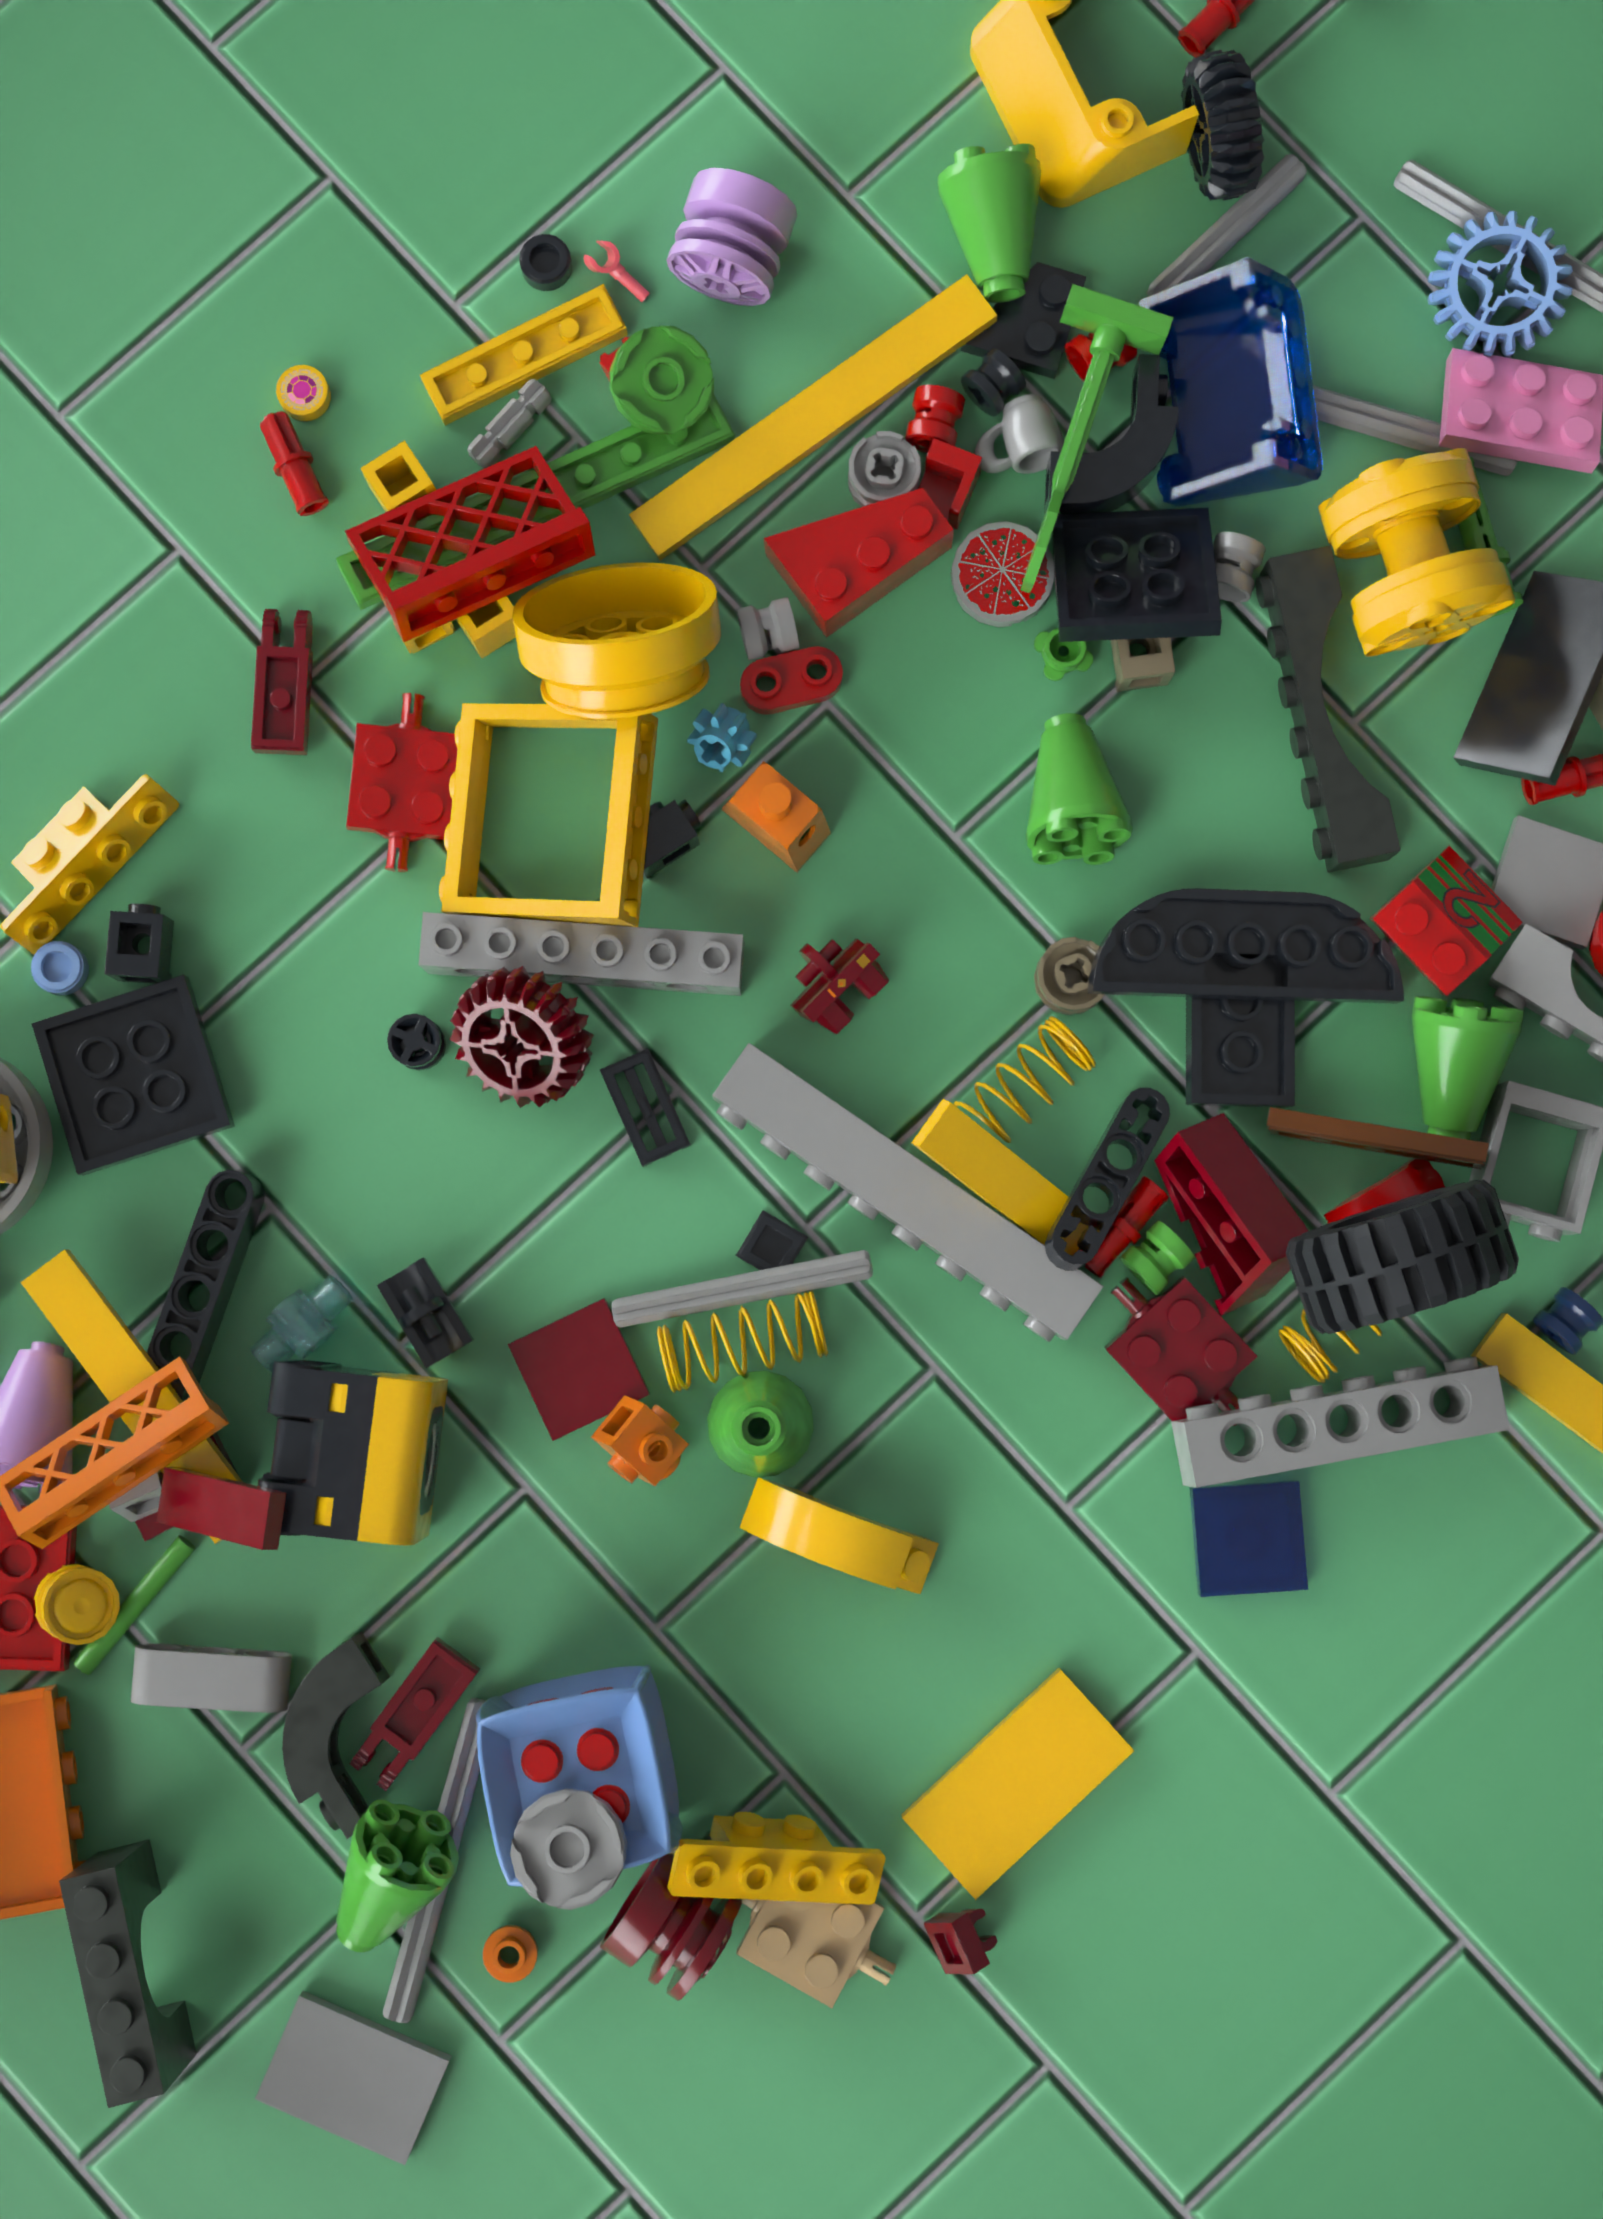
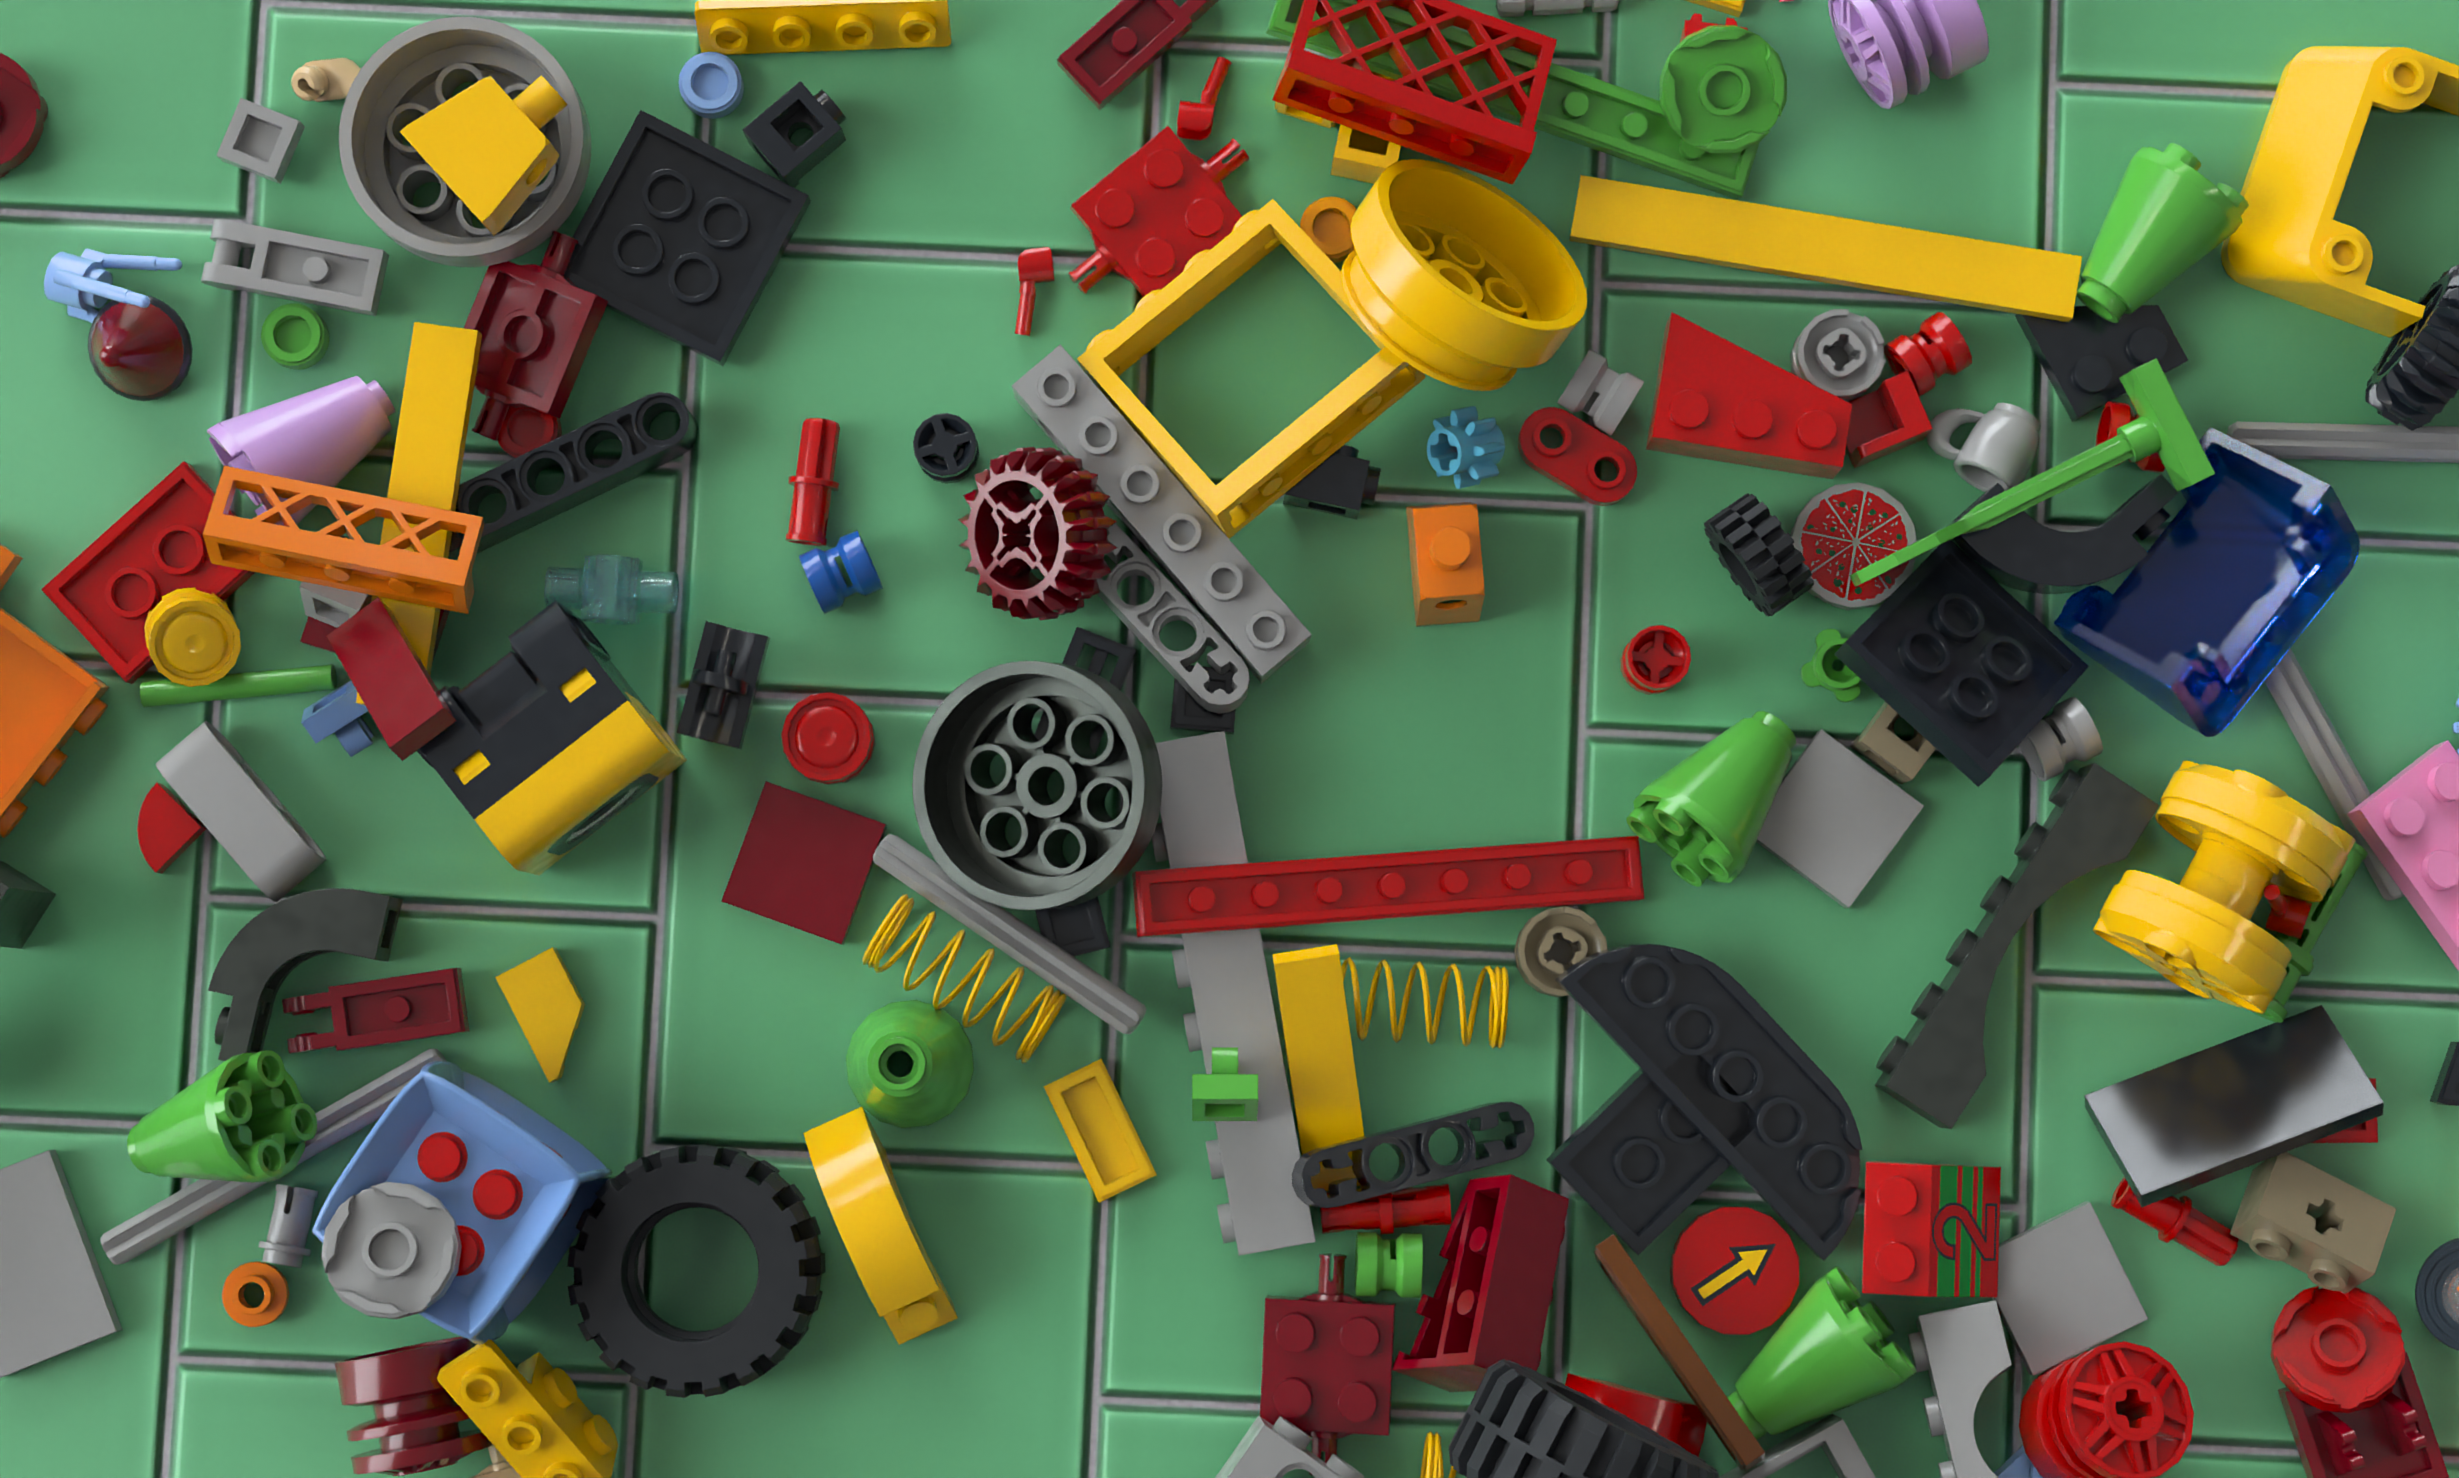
camera: 40 degrees right, 0 degrees up
orange brick [591,1395,689,1486] -> none
dark red hips [790,938,889,1034] -> none
black wheel [961,348,1026,417] -> none
none -> red tile [137,782,207,874]
none -> light grey pin [258,1184,319,1268]
none -> medium blue tile [301,680,374,757]
none -> dark red plate [464,231,608,441]
none -> yellow tile [495,947,585,1083]
none -> red tile [497,406,562,458]
none -> black tyre [567,1144,825,1398]
none -> red wheel [781,692,875,785]
none -> red axle [785,418,840,546]
none -> blue wheel [799,530,883,614]
none -> pearl dark grey wheel [912,661,1163,910]
none -> red hand [1014,247,1055,336]
none -> yellow tile [1043,1059,1157,1203]
none -> light grey beam [1097,523,1250,714]
none -> red tile [1132,836,1644,938]
none -> black tile [1170,665,1236,734]
none -> red hand [1177,57,1232,140]
none -> bright green tile [1192,1047,1258,1121]
none -> light orange tile [1300,196,1357,263]
none -> red wheel [1620,625,1691,695]
none -> red tile [1670,1206,1799,1335]
none -> black tyre [1704,493,1814,617]
none -> light grey tile [1756,729,1924,909]
none -> red hand [2264,884,2312,939]

